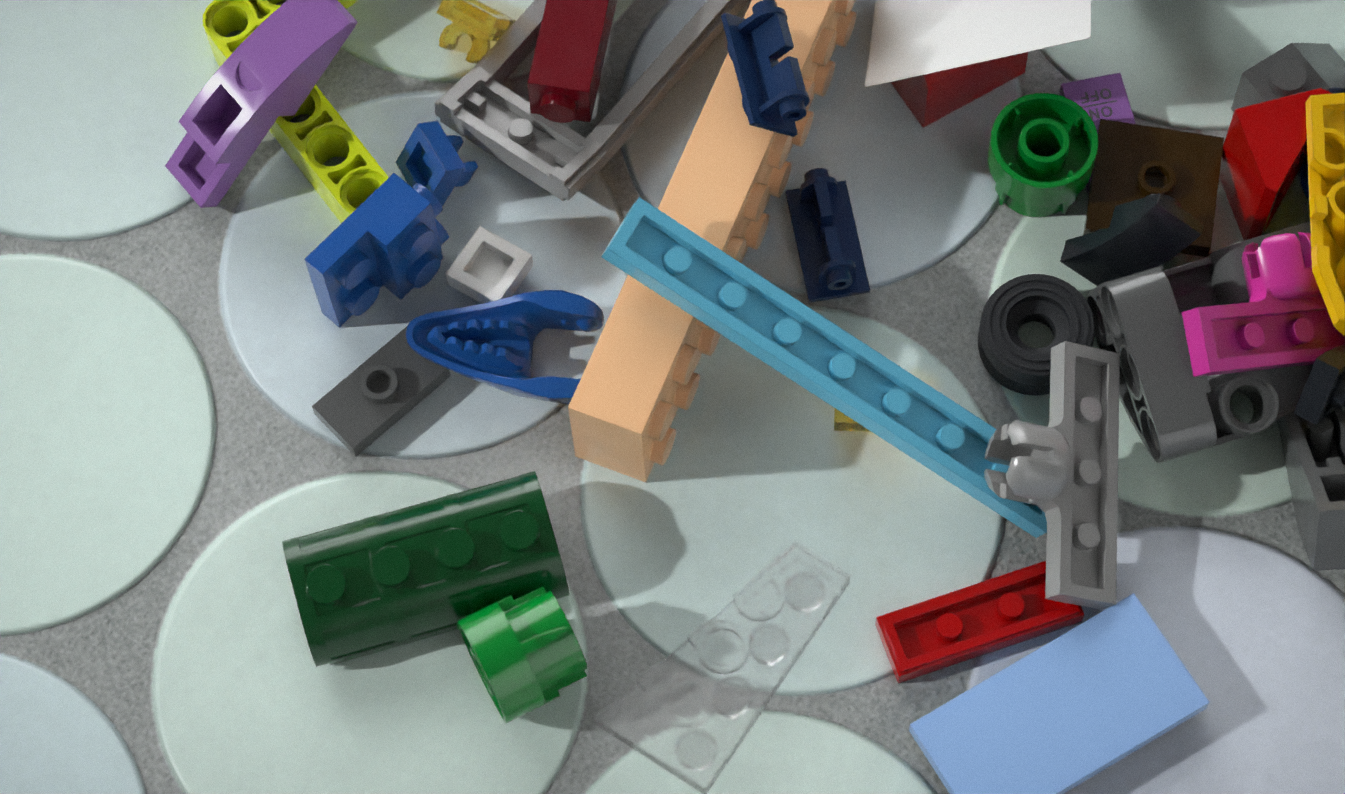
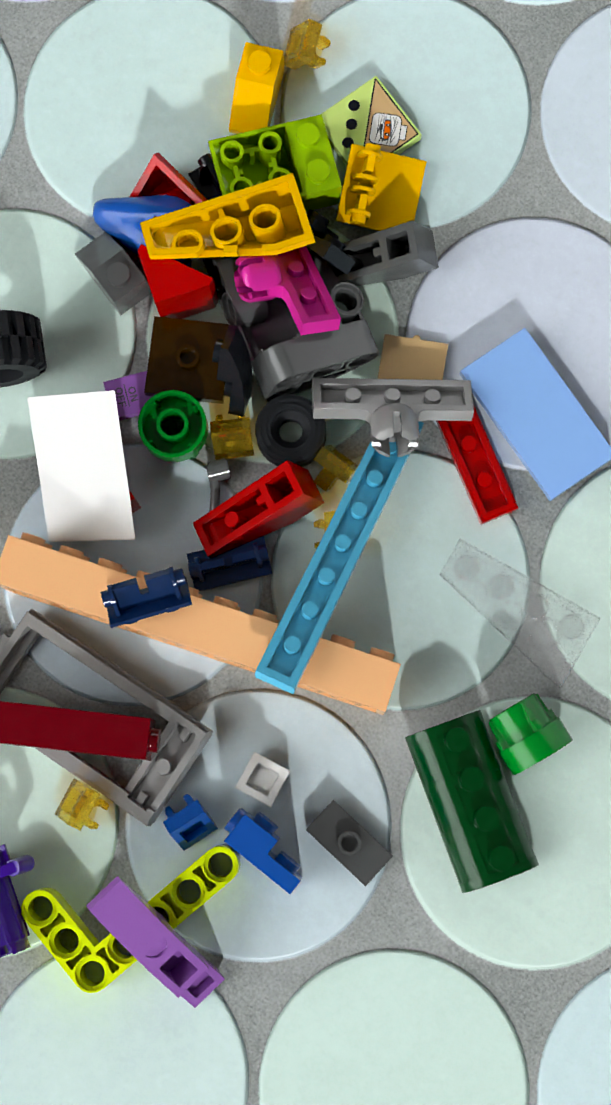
camera: 90 degrees left, 15 degrees up
blue animal [406,290,604,404] -> none
none -> red slope [192,460,325,558]
none -> dark grey hand [207,458,231,512]
none -> clear yellow tile [210,414,254,460]
none -> clear yellow tile [313,445,359,491]
none -> tan piece [377,334,448,380]

